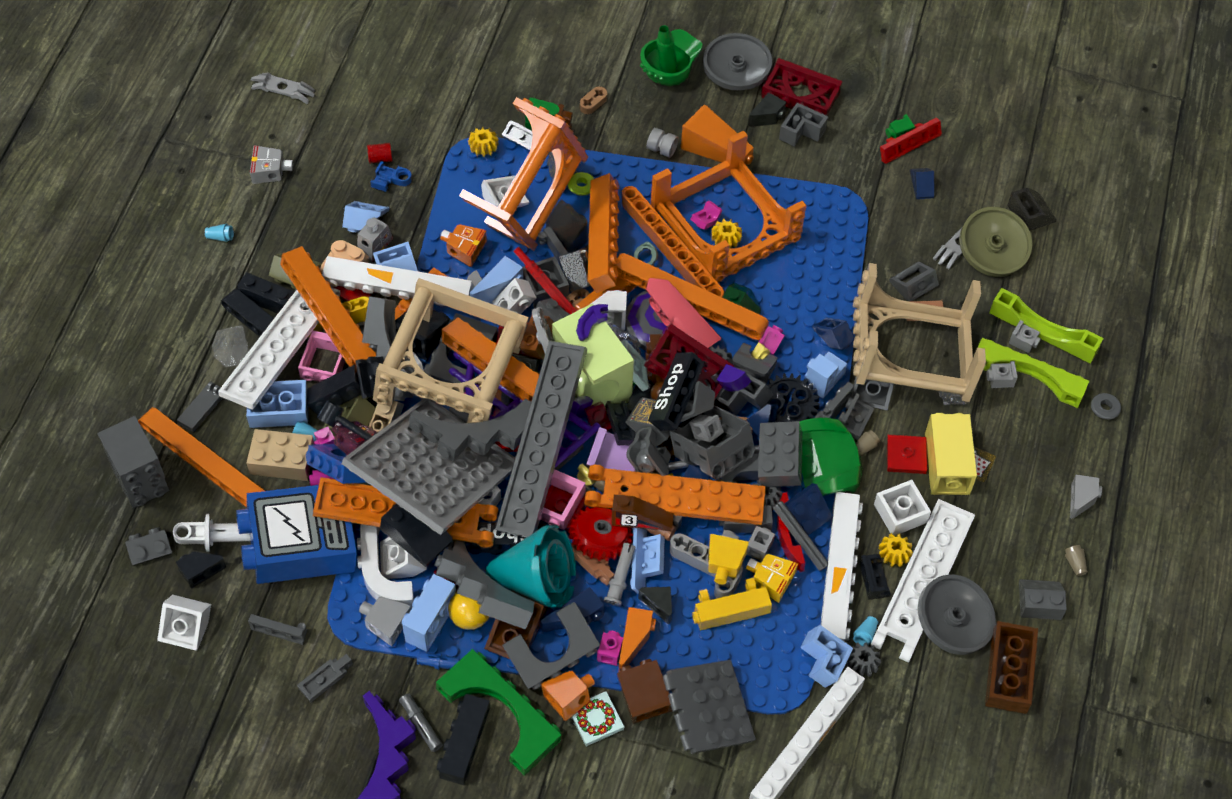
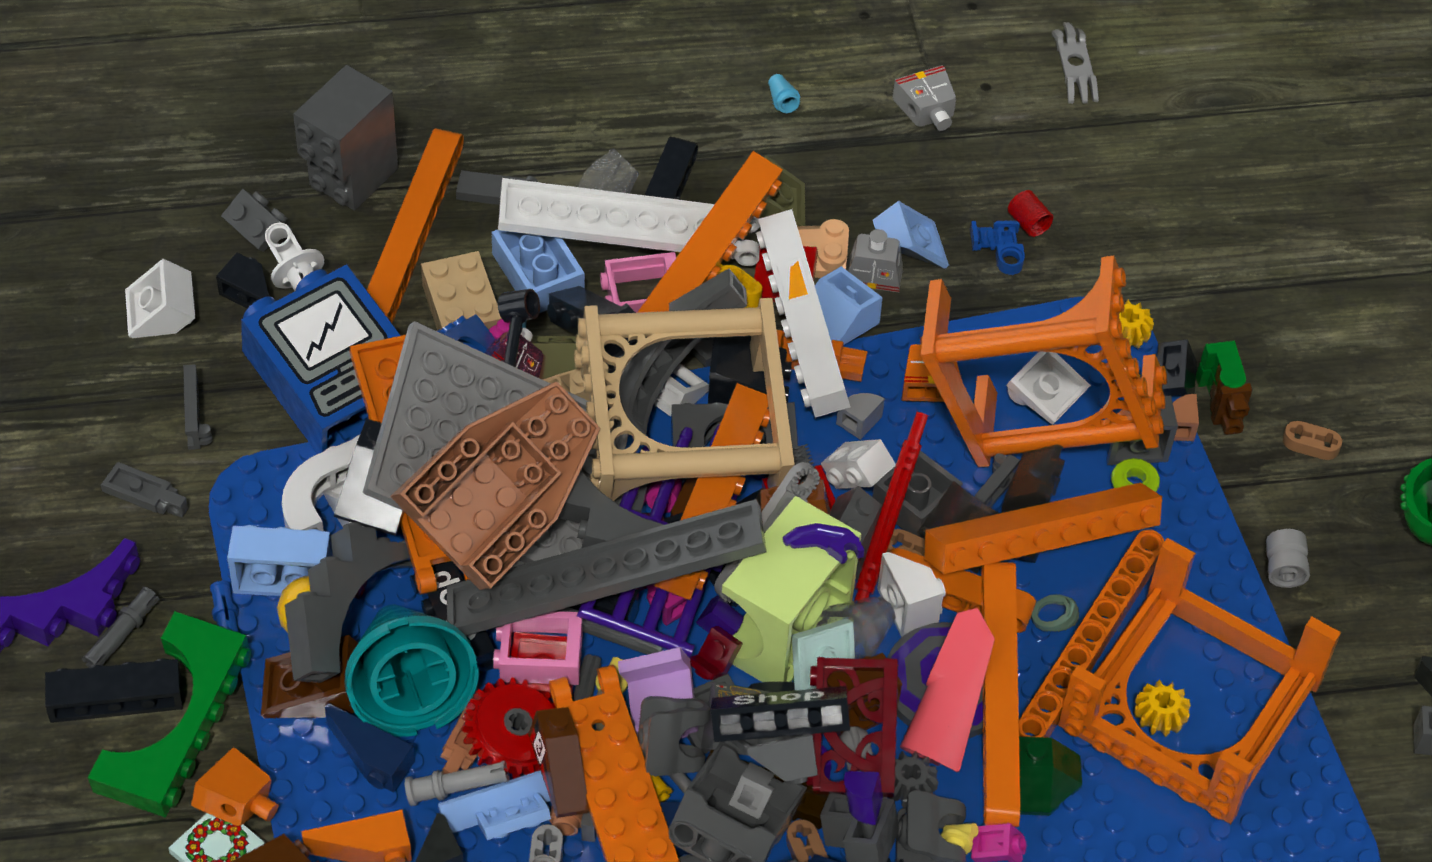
camera: 65 degrees right, 5 degrees down
black brick [237,272,294,314] -> none
light grey torso [359,597,411,646] -> none
light blue slope [470,256,524,304] -> none
dark grey arch [502,602,600,690] -> none
dark pink brick [597,631,623,666] -> none
black hinge [605,401,636,446] -> none
orange slope [681,105,754,165] -> none
dark pink bracket [690,200,722,230] -> none
none -> nougat wedge [390,381,601,590]

